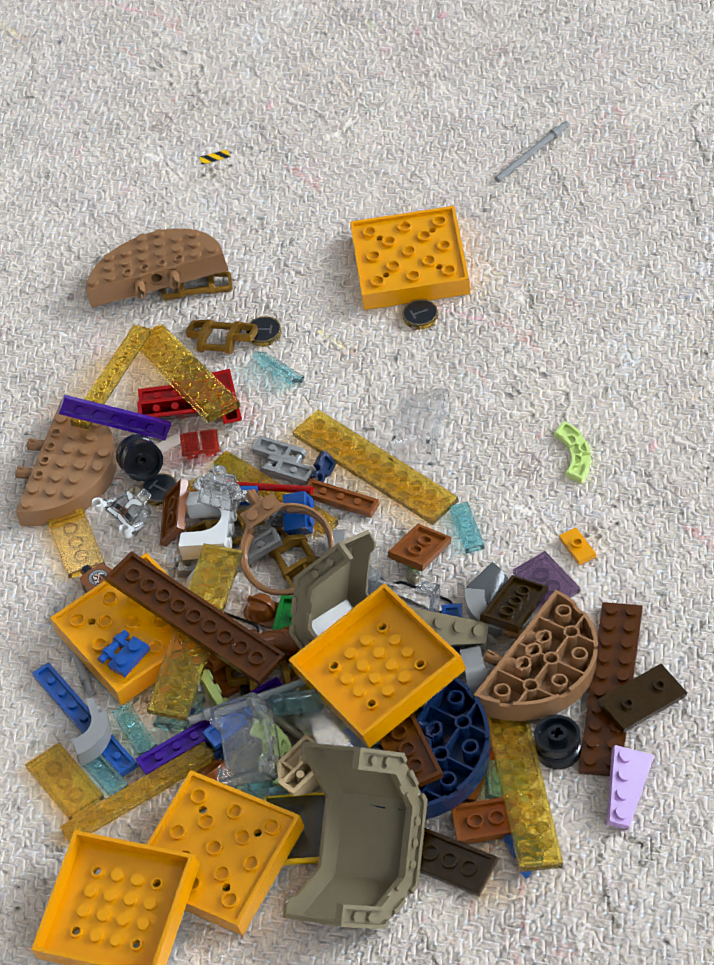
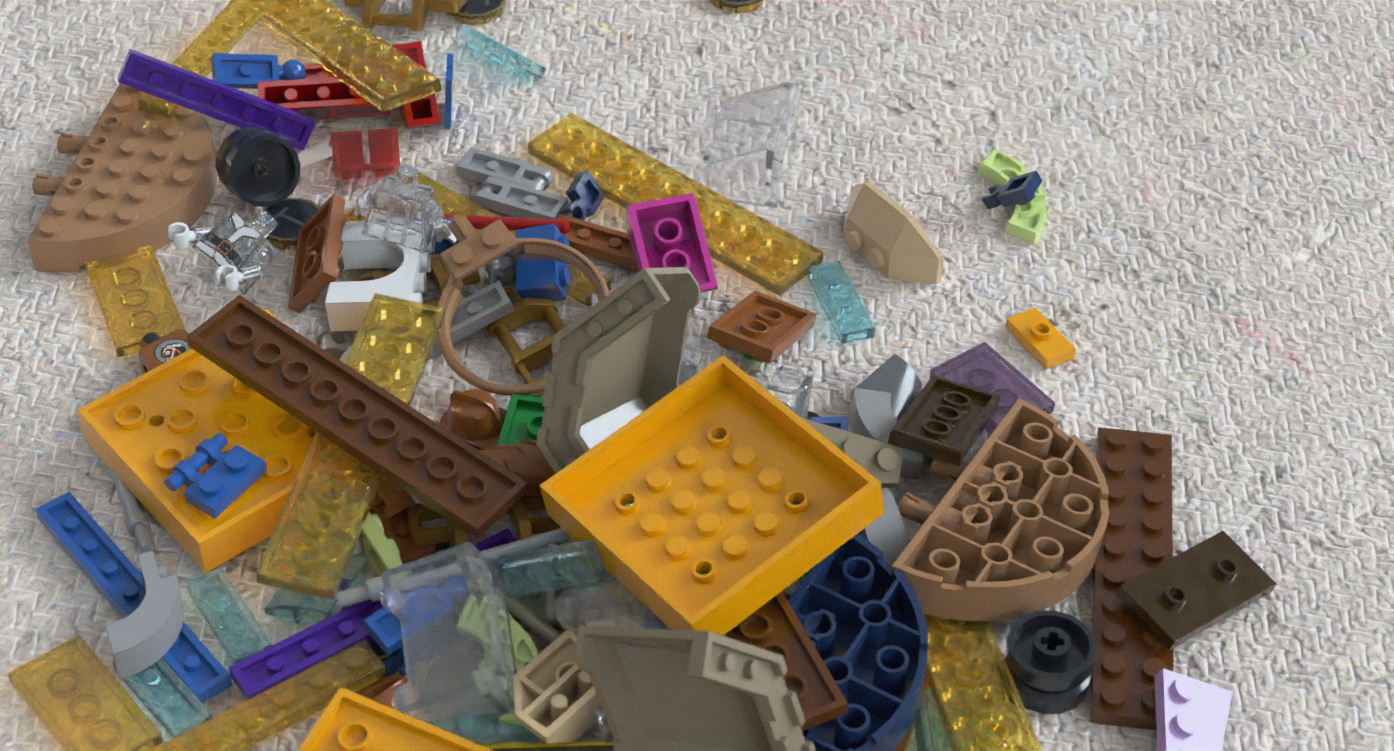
camera: 10 degrees left, 5 degrees down
none -> blue plate [211,53,306,89]
none -> blue piece [444,54,454,129]
none -> dark pink slope [625,193,718,293]
none -> tan wedge [845,181,944,284]
none -> dark blue plate [981,171,1043,210]

